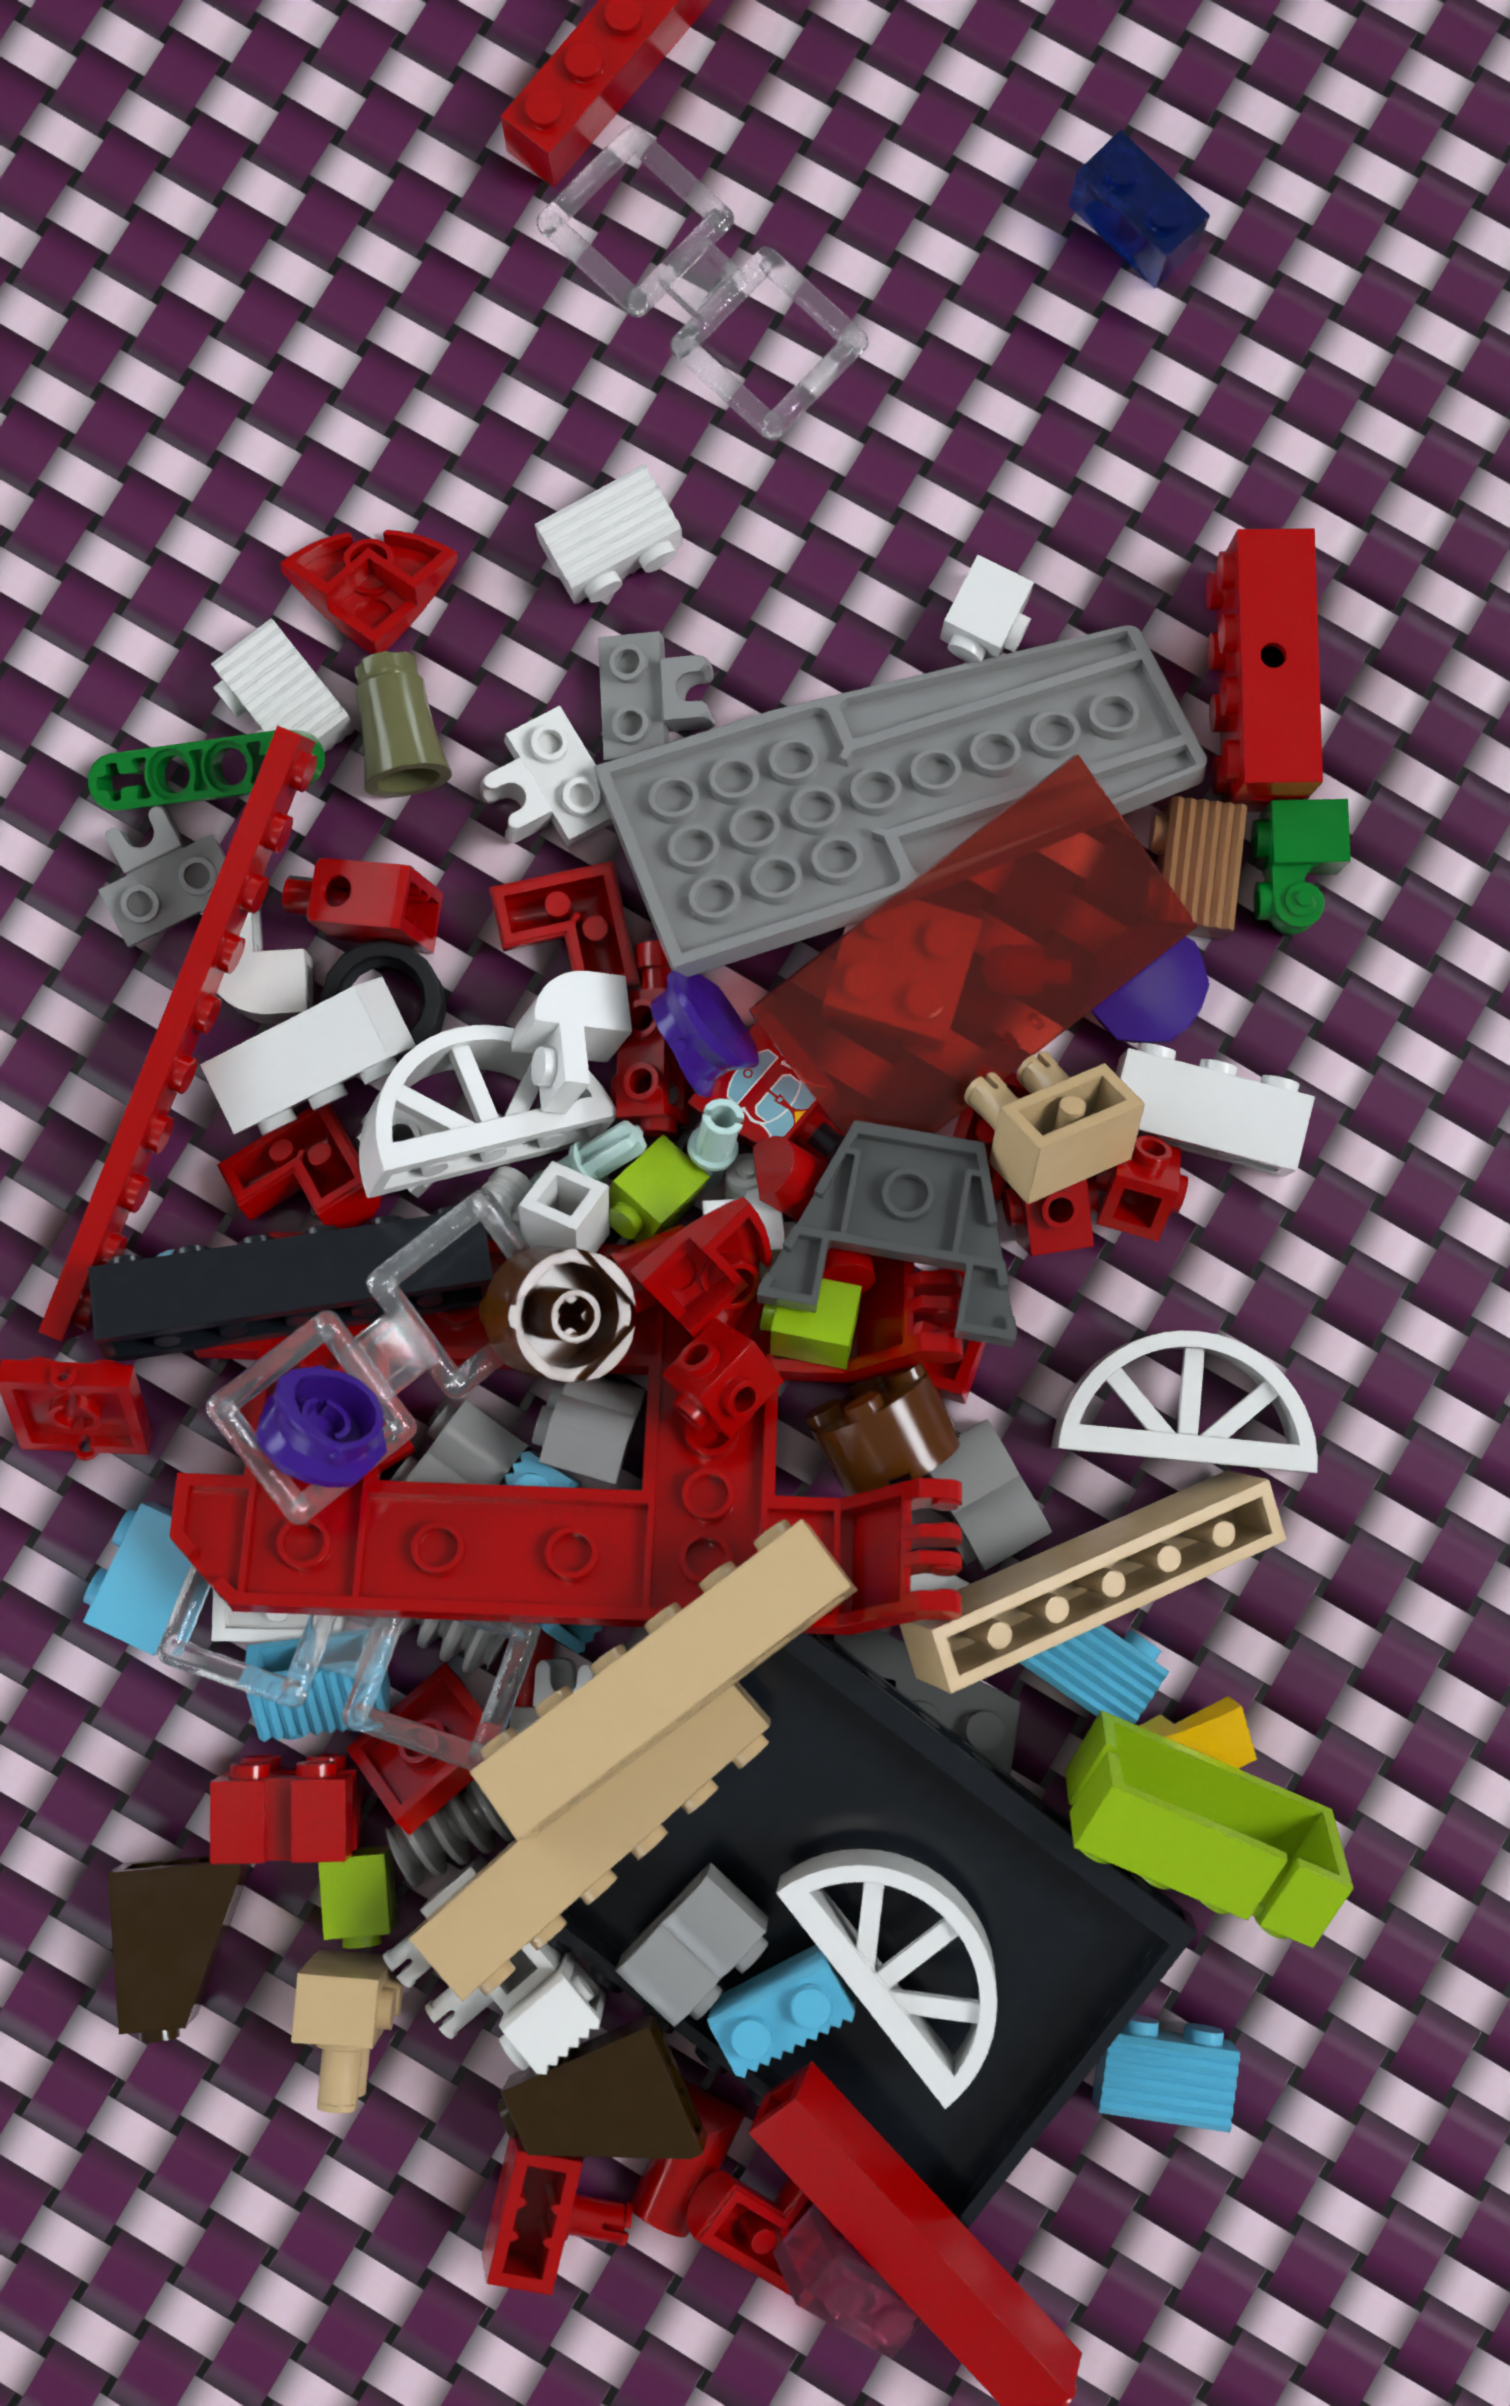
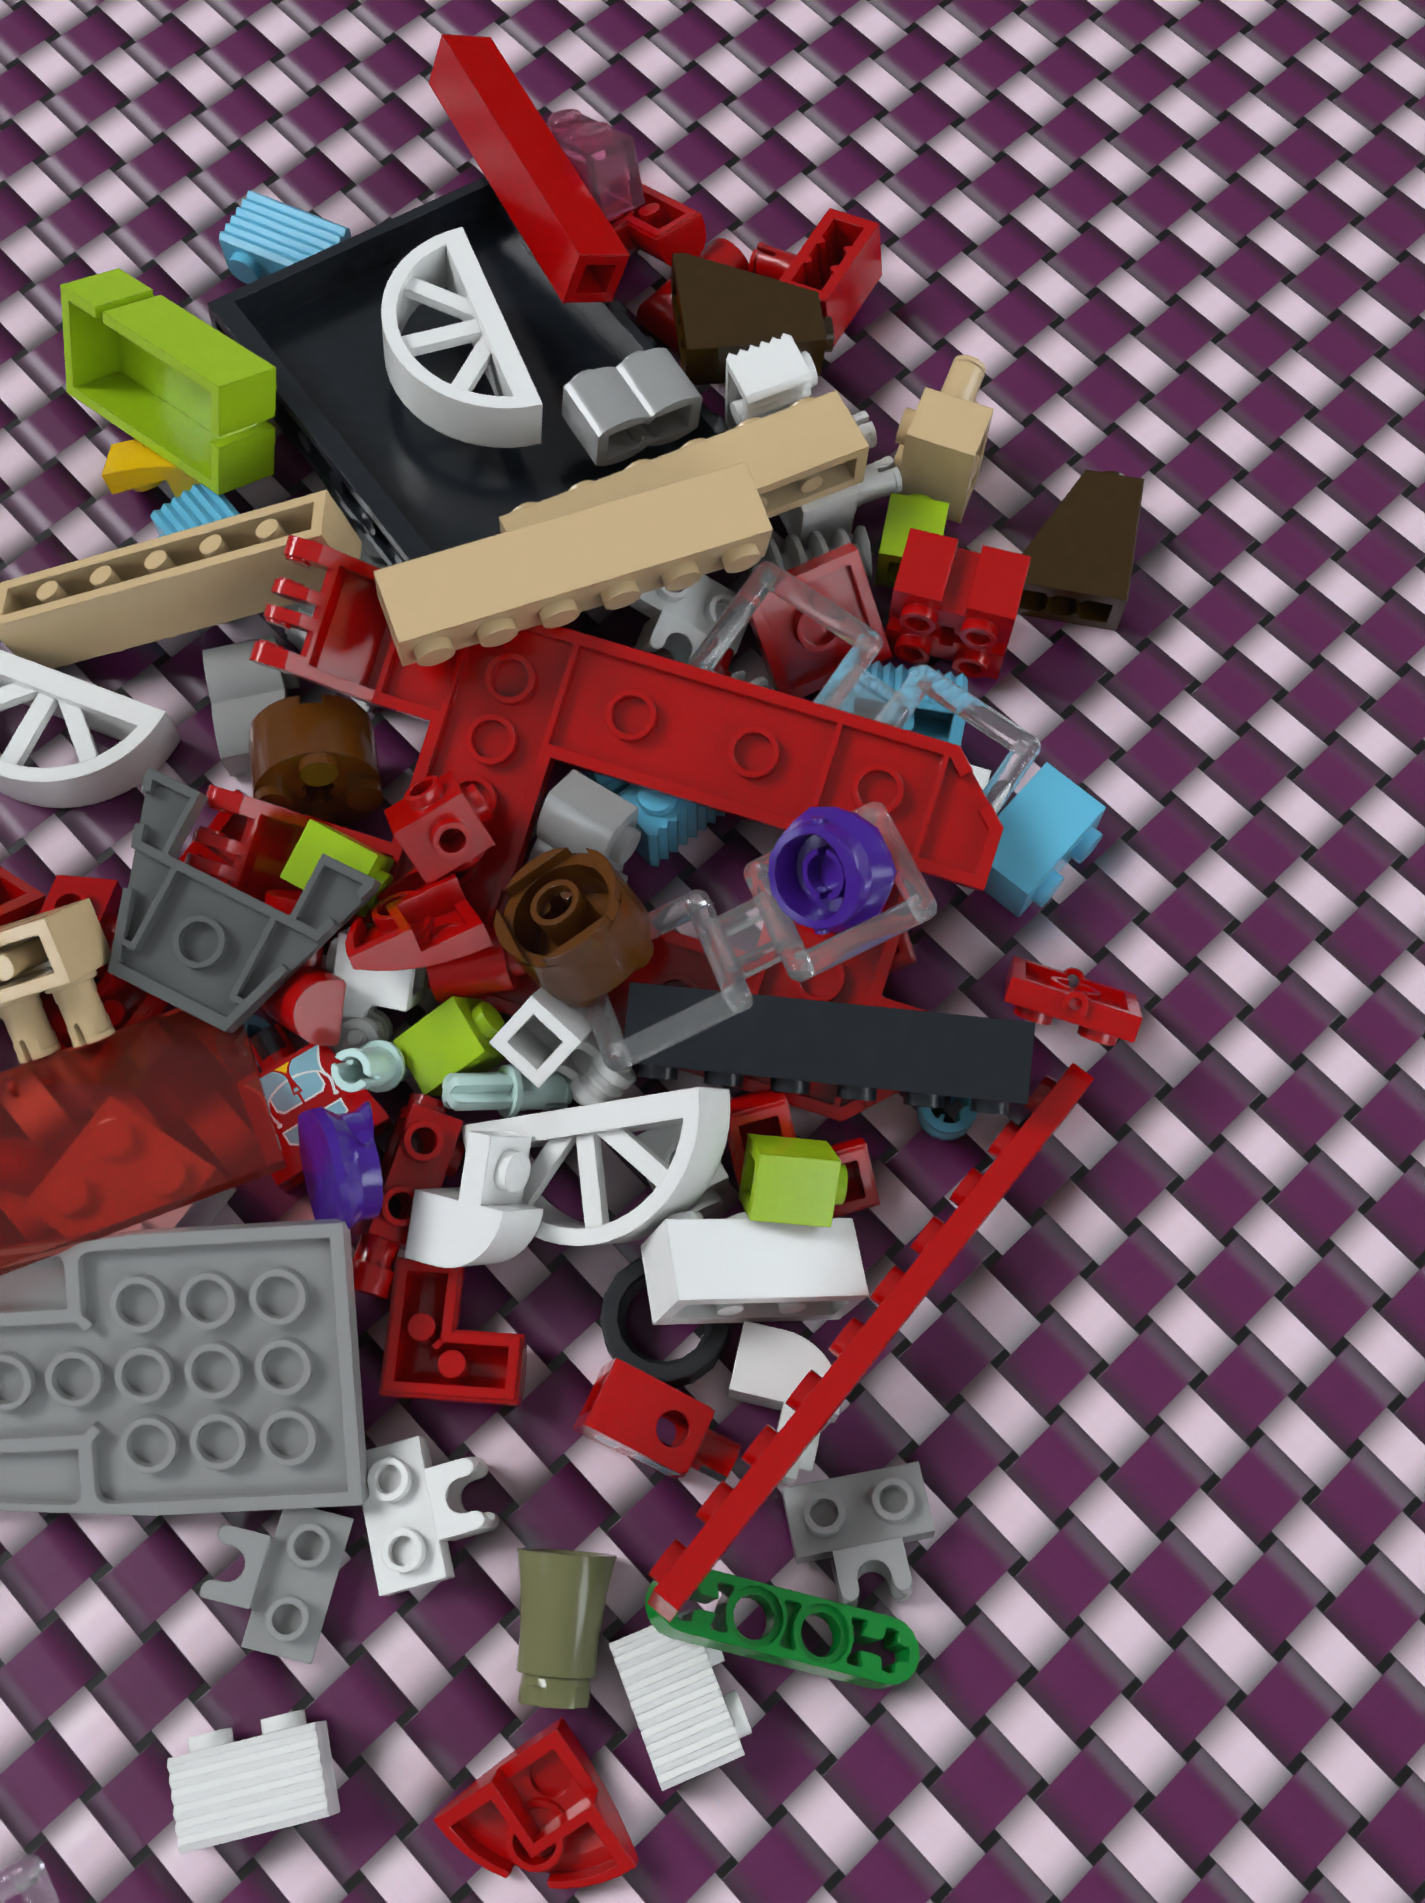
camera: 160 degrees left, 15 degrees down
light grey brick [390,1400,531,1485] -> none
medium azure brick [707,1944,856,2078] -> none
none -> lime brick [738,1134,848,1227]

